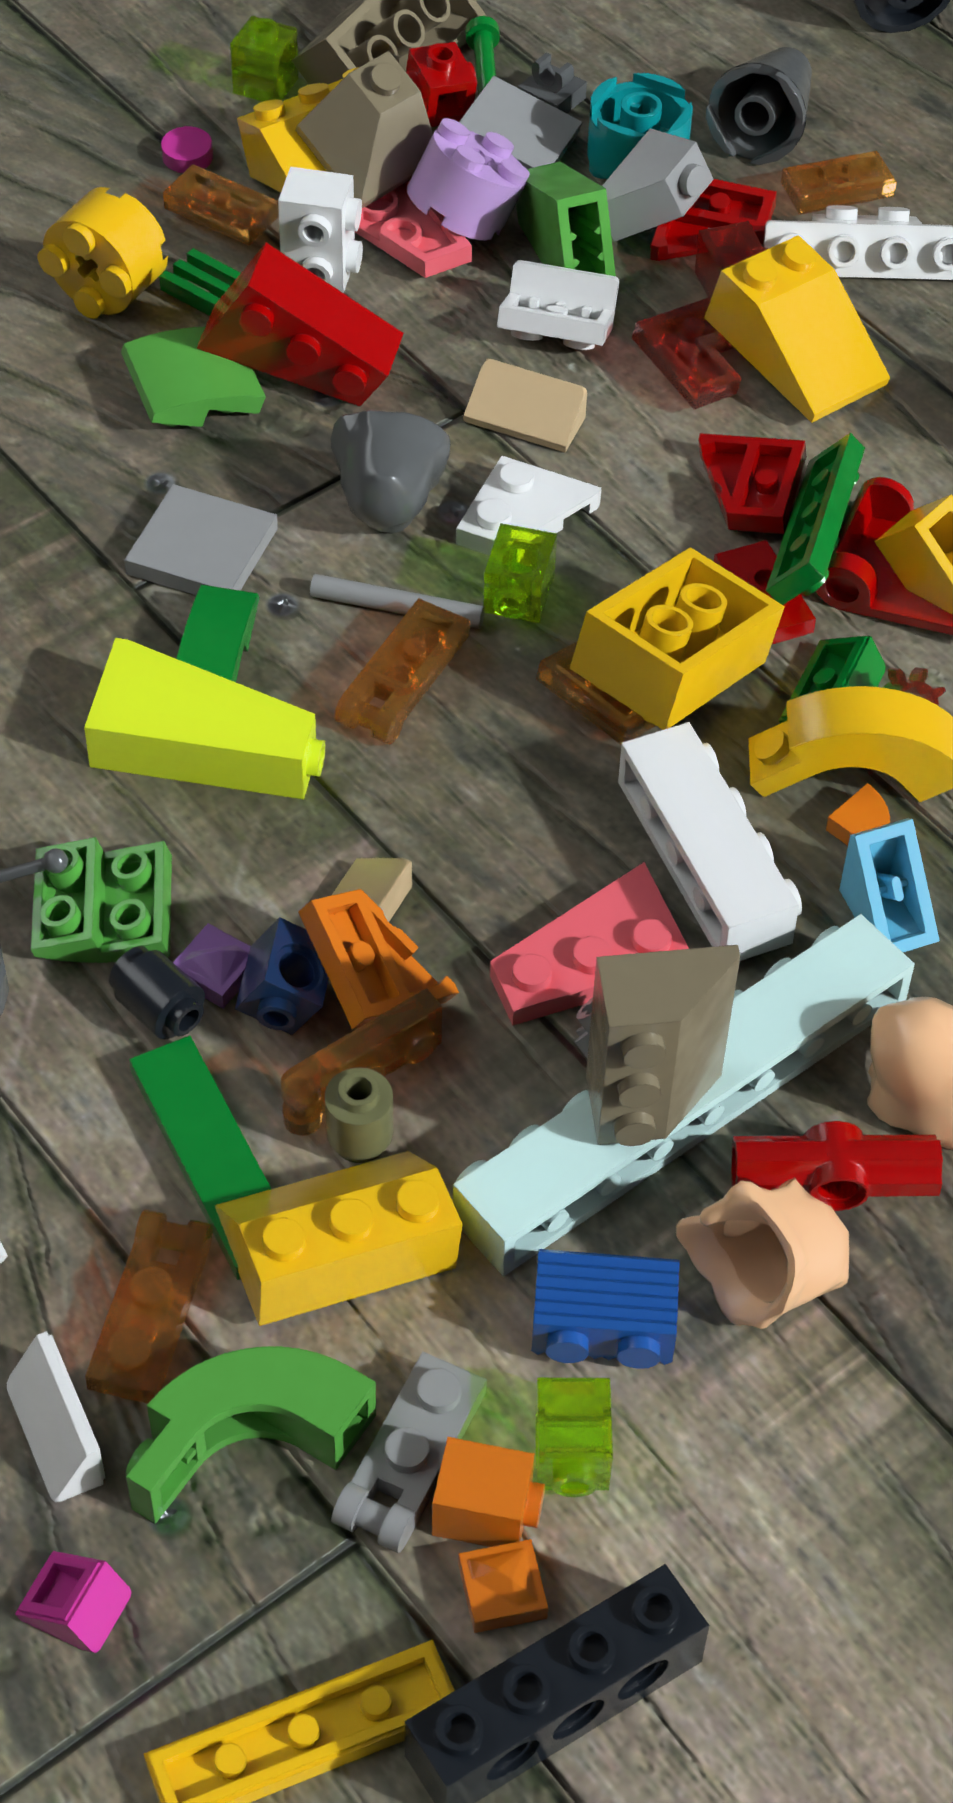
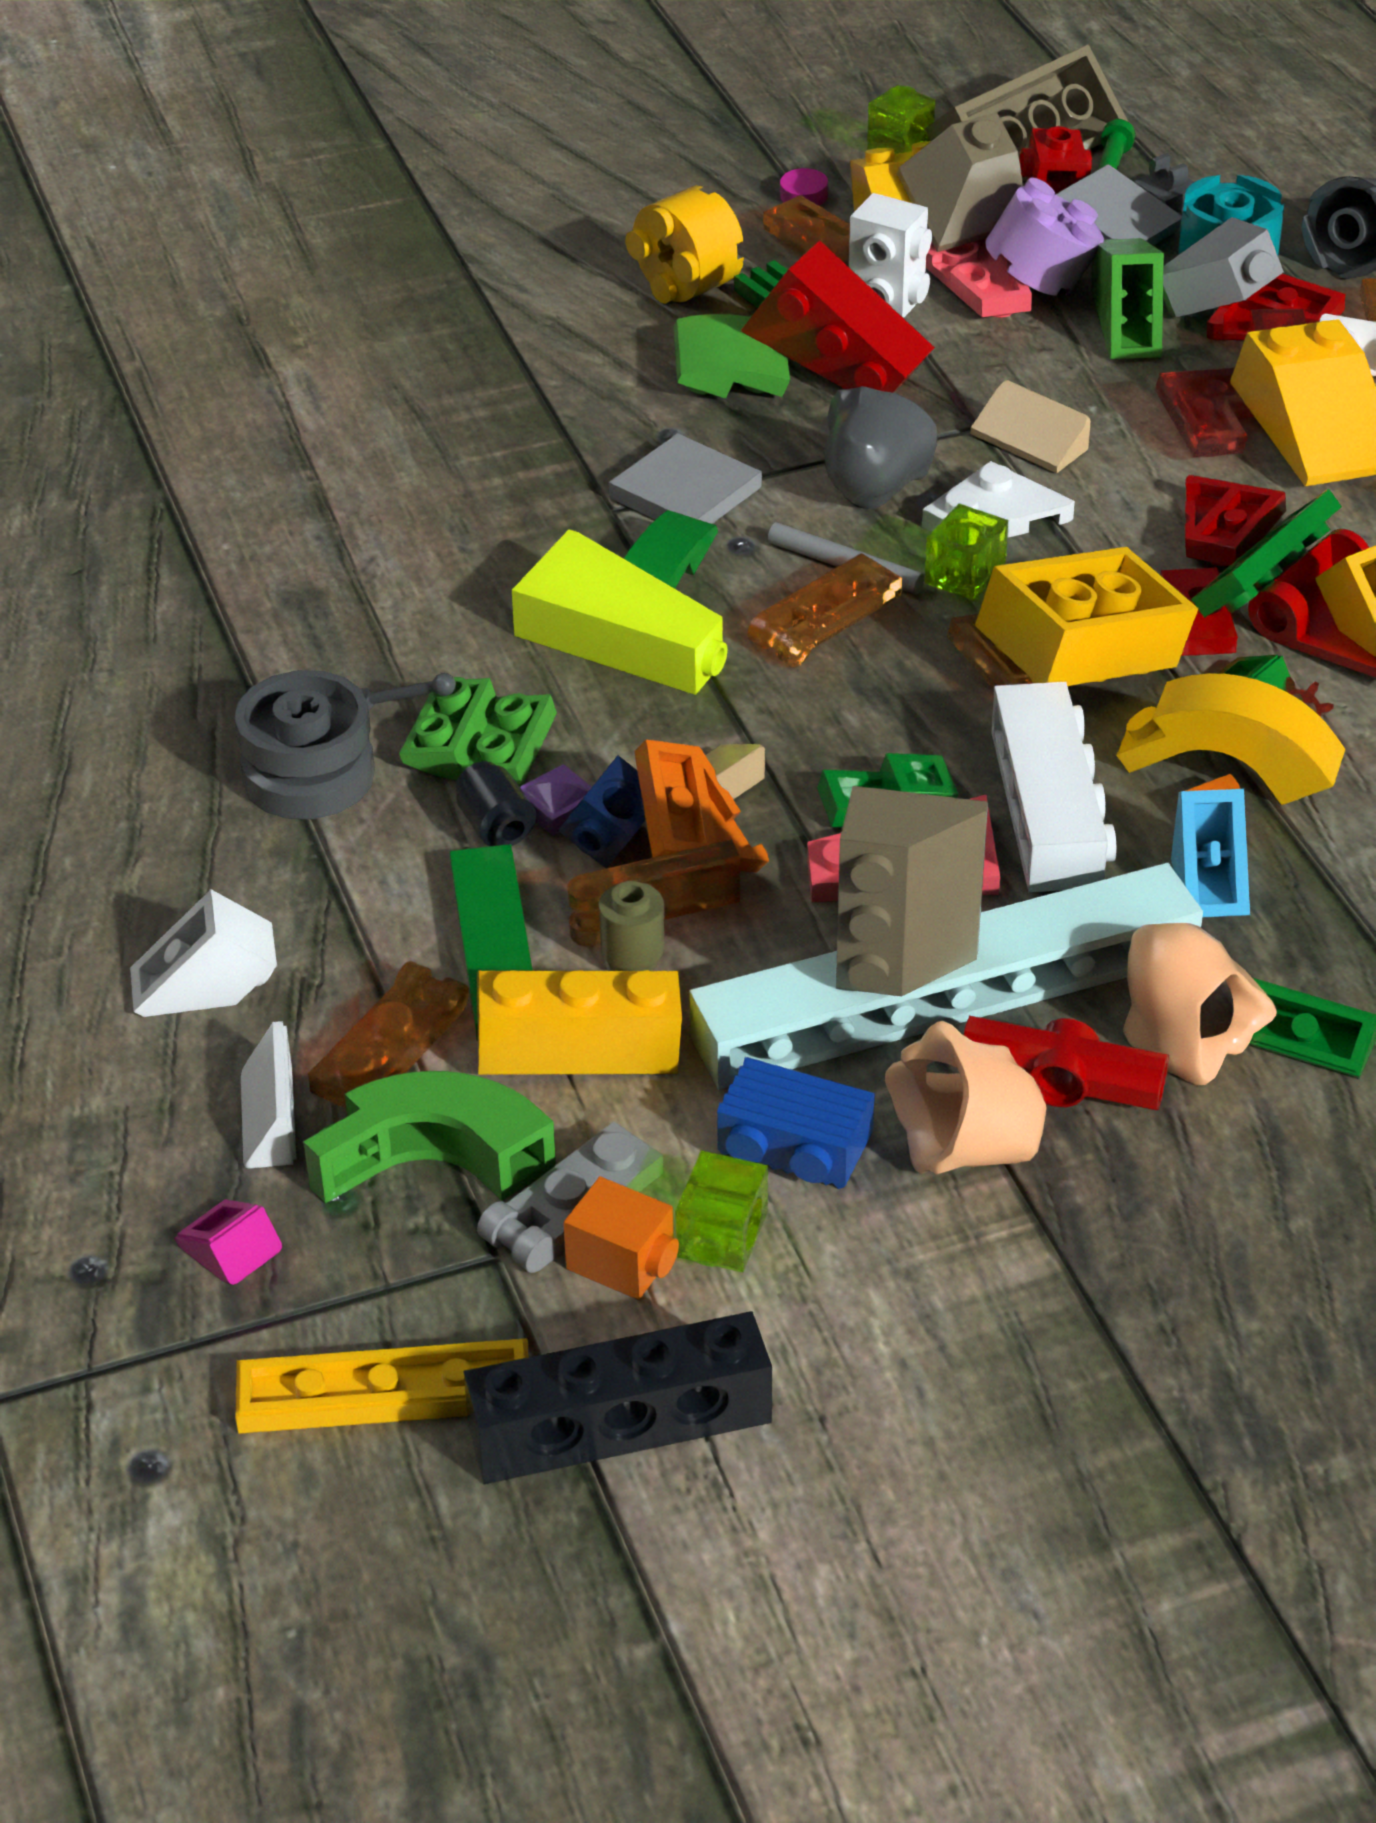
camera: 20 degrees right, 10 degrees down
orange tile [458,1539,548,1633] -> none
white bracket [497,260,619,350] -> none
none -> green slope [817,753,958,827]

